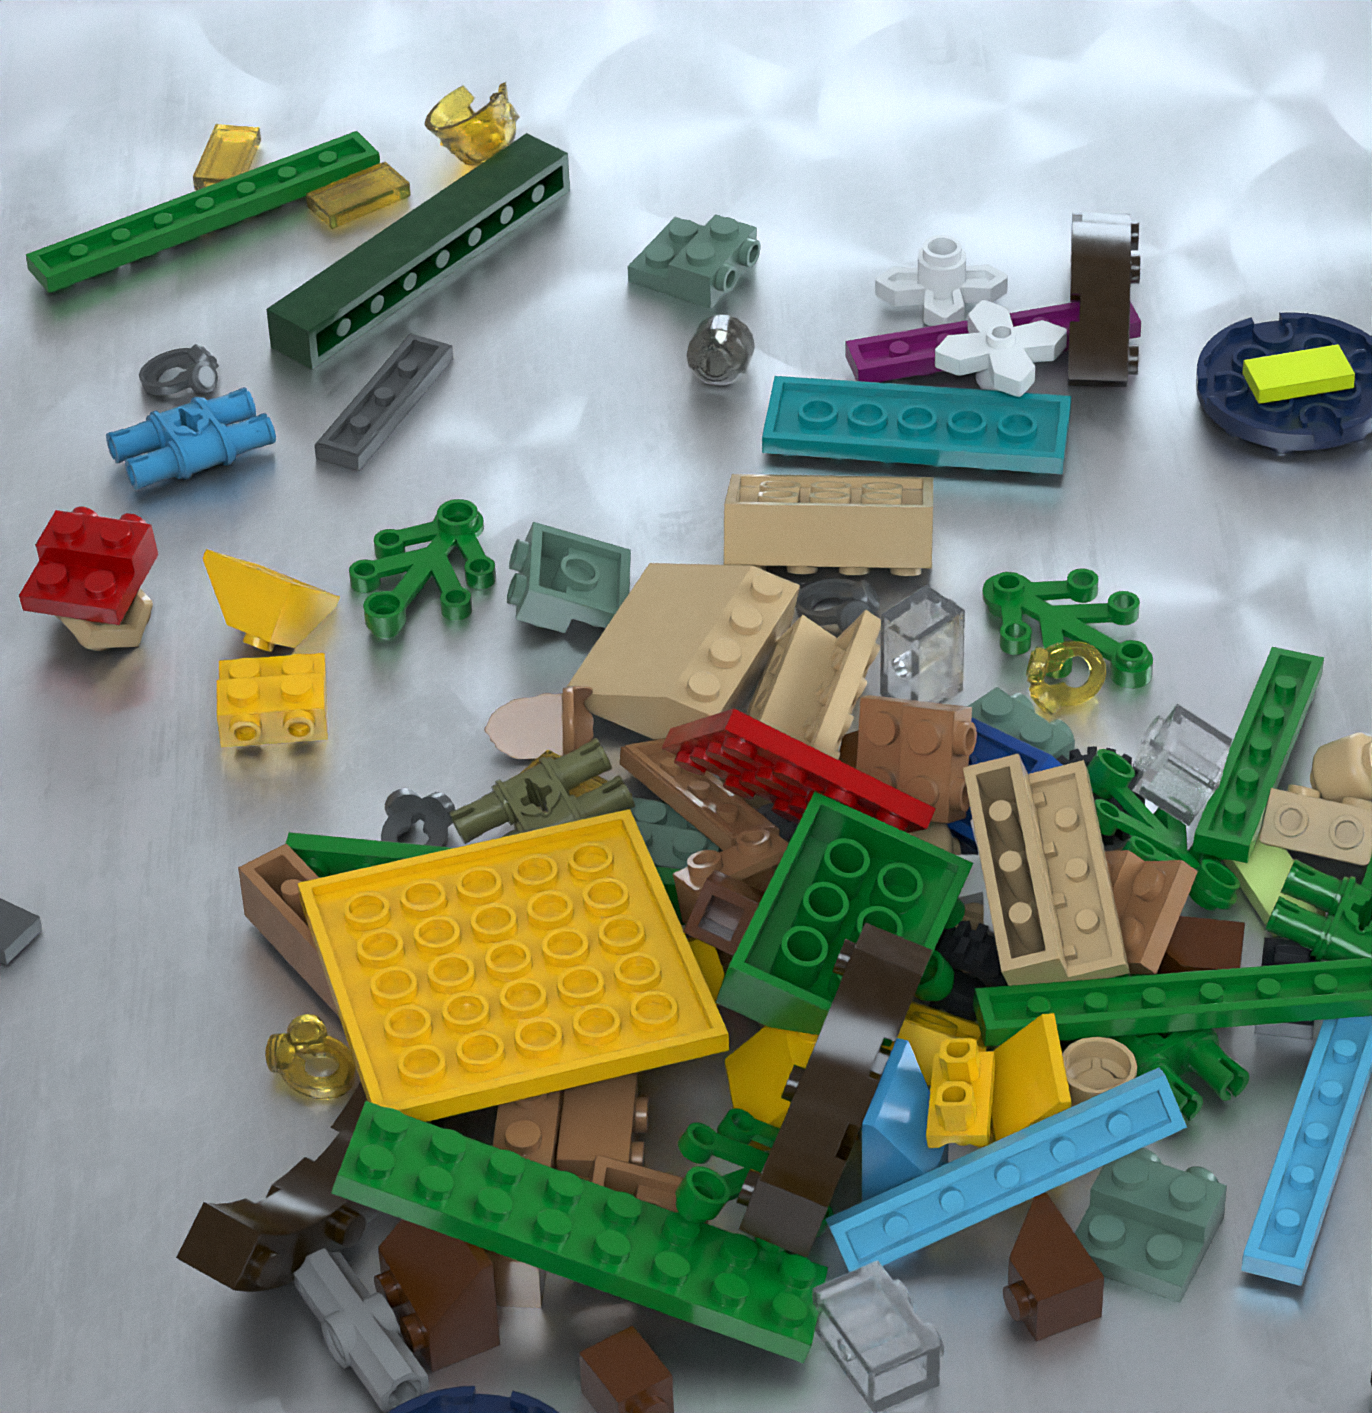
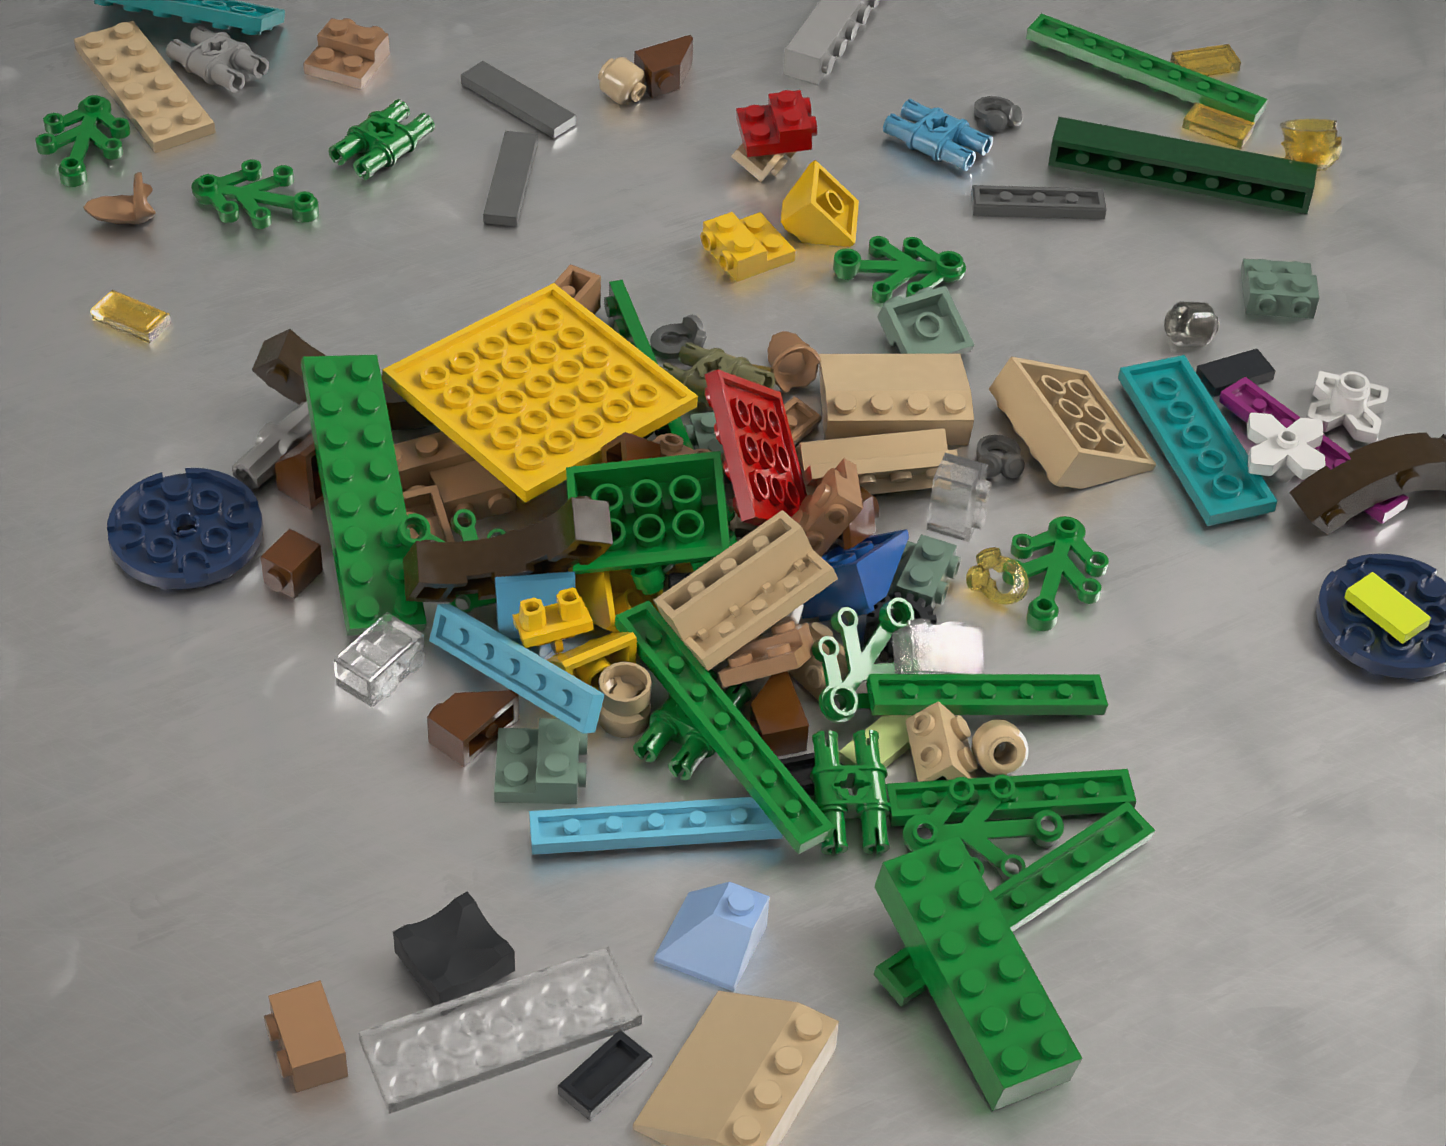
camera: 60 degrees right, 5 degrees up
none -> black tile [1196,348,1276,397]

